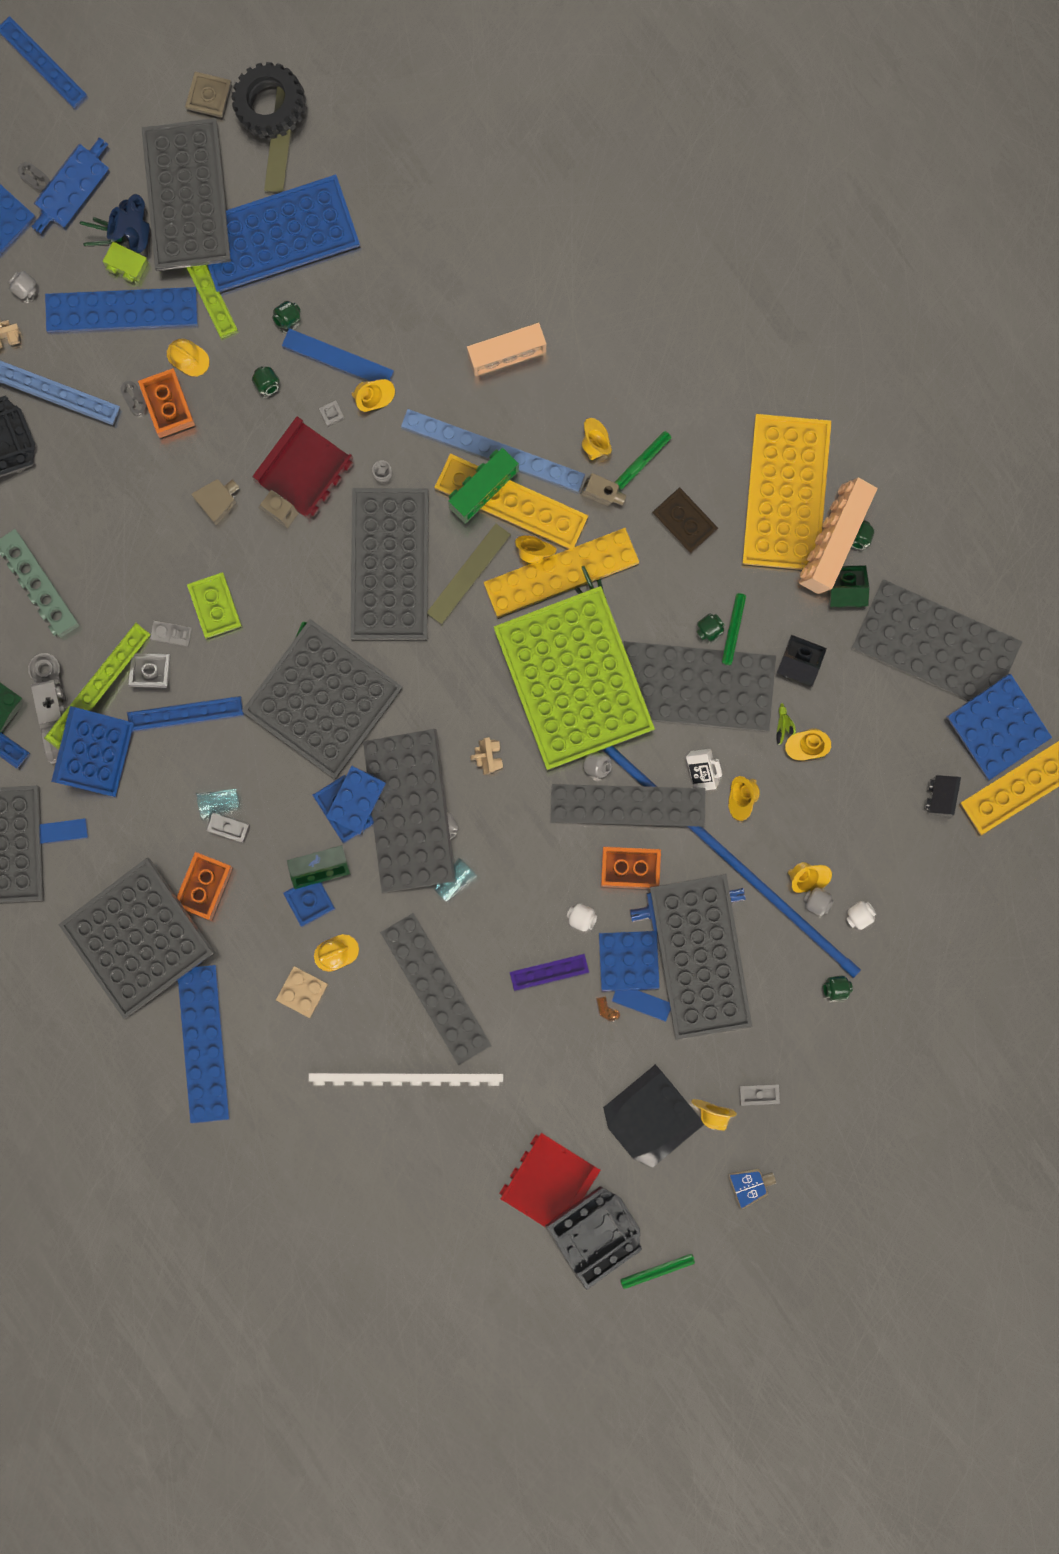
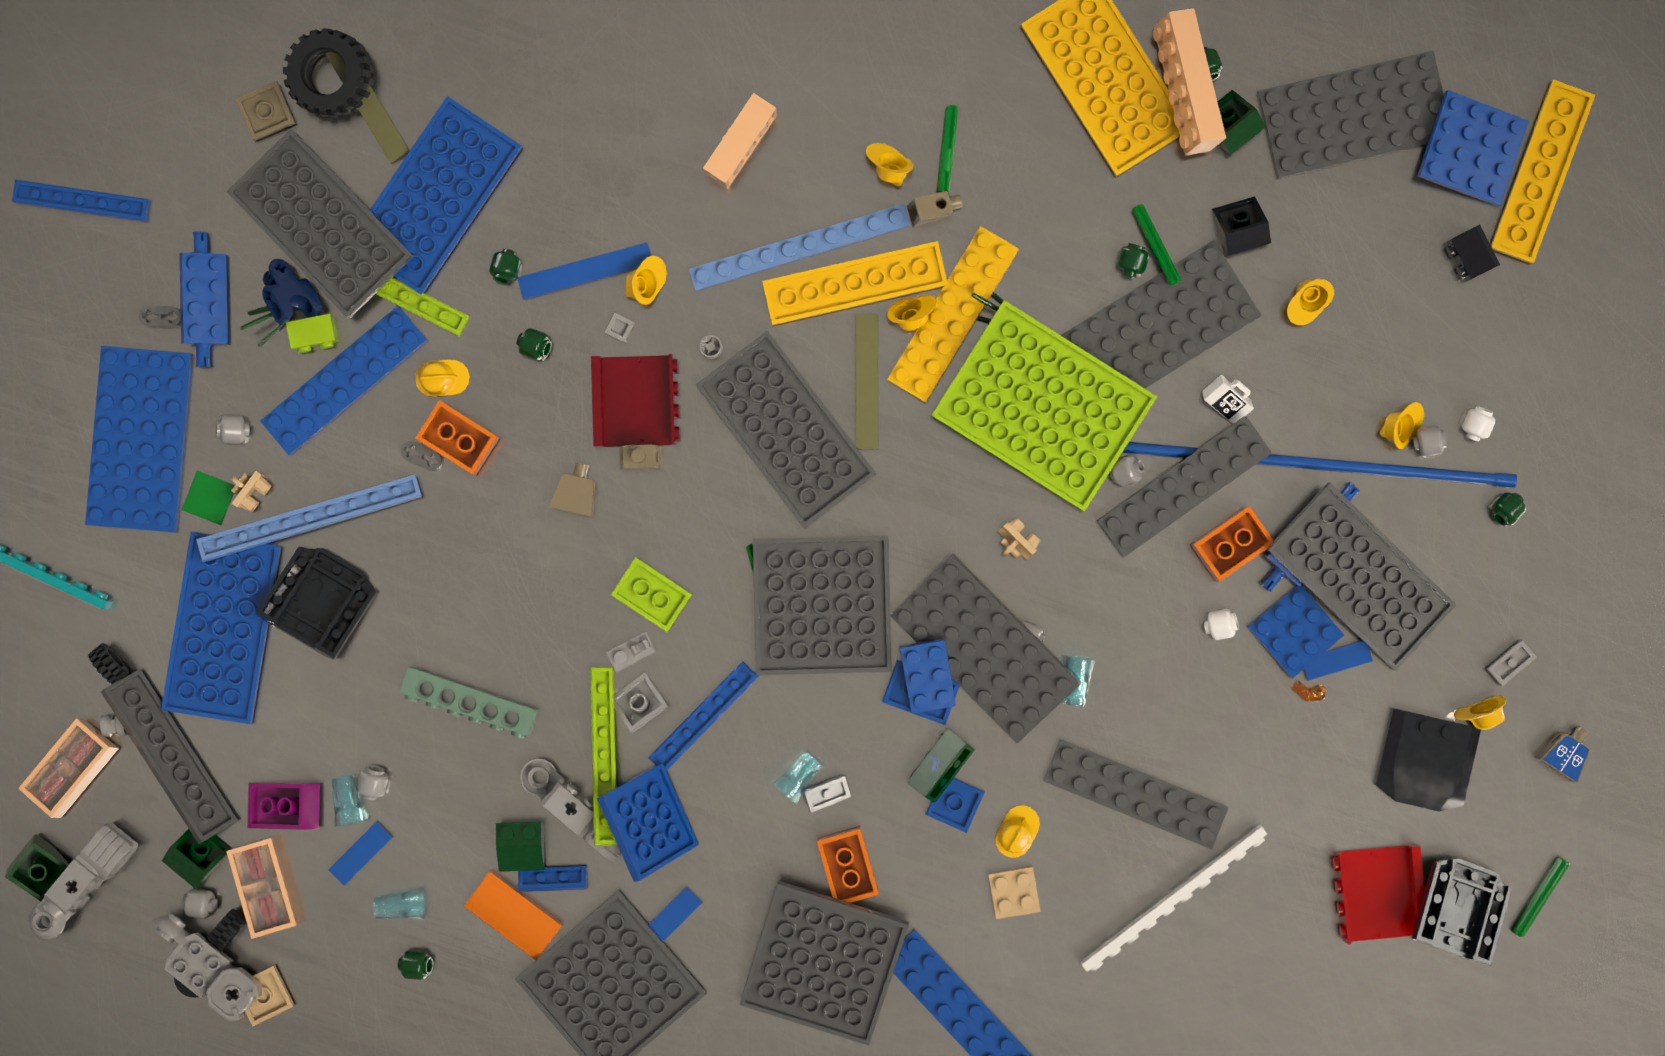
camera: 35 degrees left, 5 degrees up
green brick [448,447,519,524] -> none
dark purple plate [510,954,589,991] -> none
dark brown tile [652,487,718,555] -> none
yellow piece [728,776,760,821] -> none
lime piece [776,703,796,744] -> none

